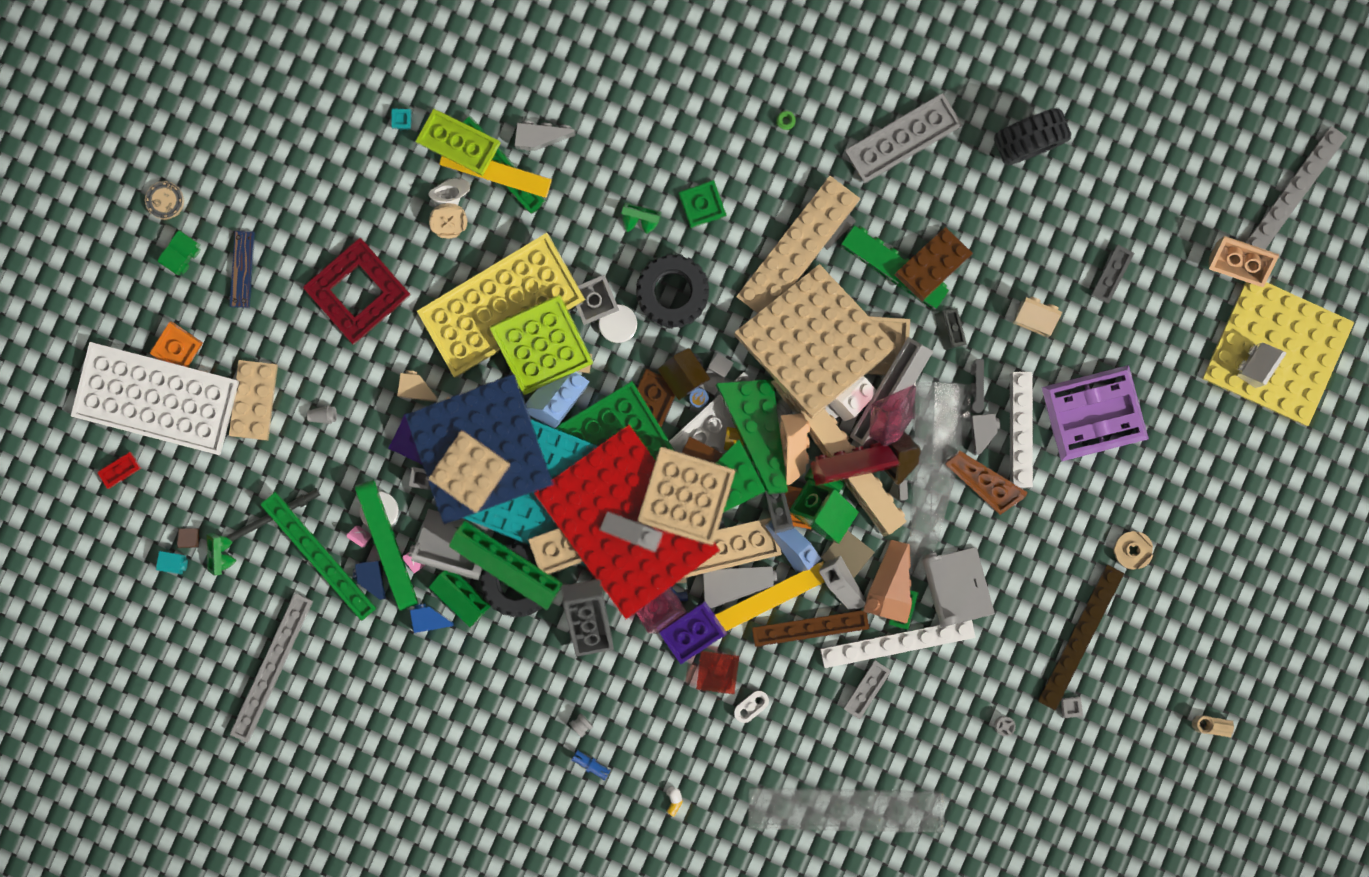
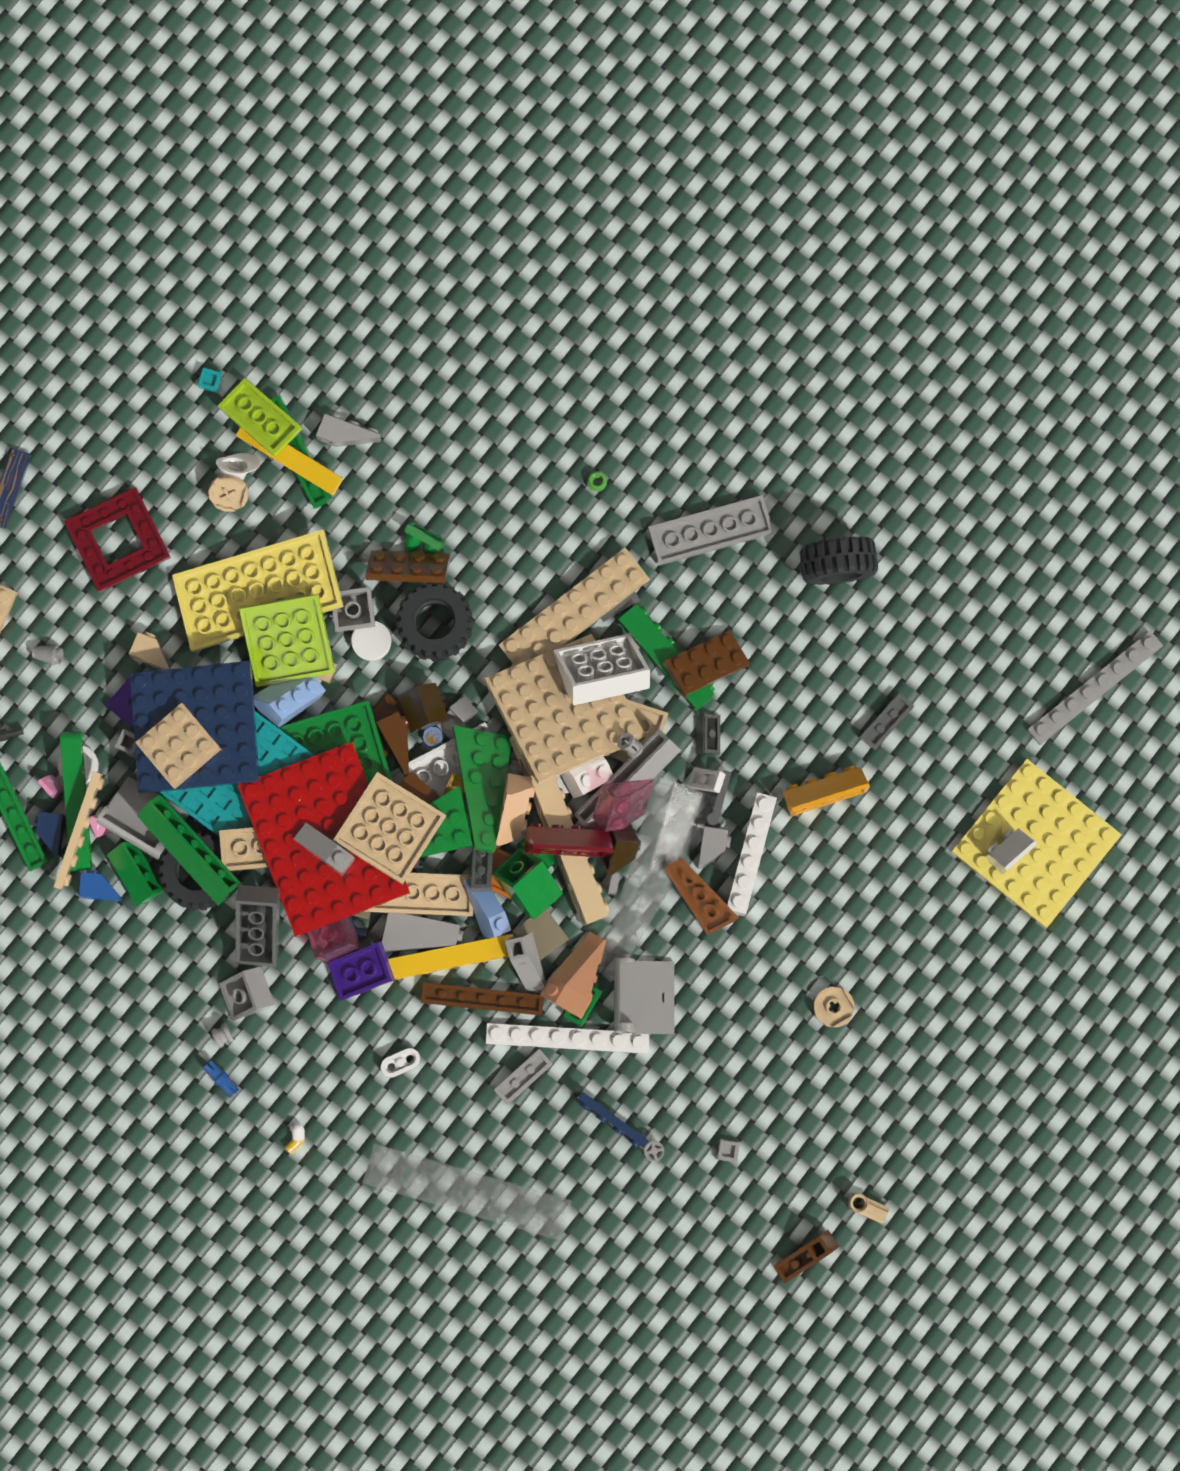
camera: 15 degrees right, 5 degrees down
green tile [678,180,727,229] -> none
clear red plate [696,651,740,694] -> none
tan slope [1013,296,1062,338] -> none
dark brown plate [1037,564,1125,711] -> none
medium lavender piece [1042,365,1149,462] -> none
light nougat slope [1209,236,1279,287] -> none
none -> tan plate [54,771,105,890]
none -> light grey slope [219,967,275,1022]
none -> reddish brown plate [365,550,450,583]
none -> reddish brown slope [376,712,409,778]
none -> white slope [554,634,650,705]
none -> dark blue plate [578,1092,649,1148]
none -> light grey bush [618,733,643,758]
none -> white plate [688,767,726,793]
none -> reddish brown slope [773,1230,840,1283]
none -> light orange slope [783,766,870,817]

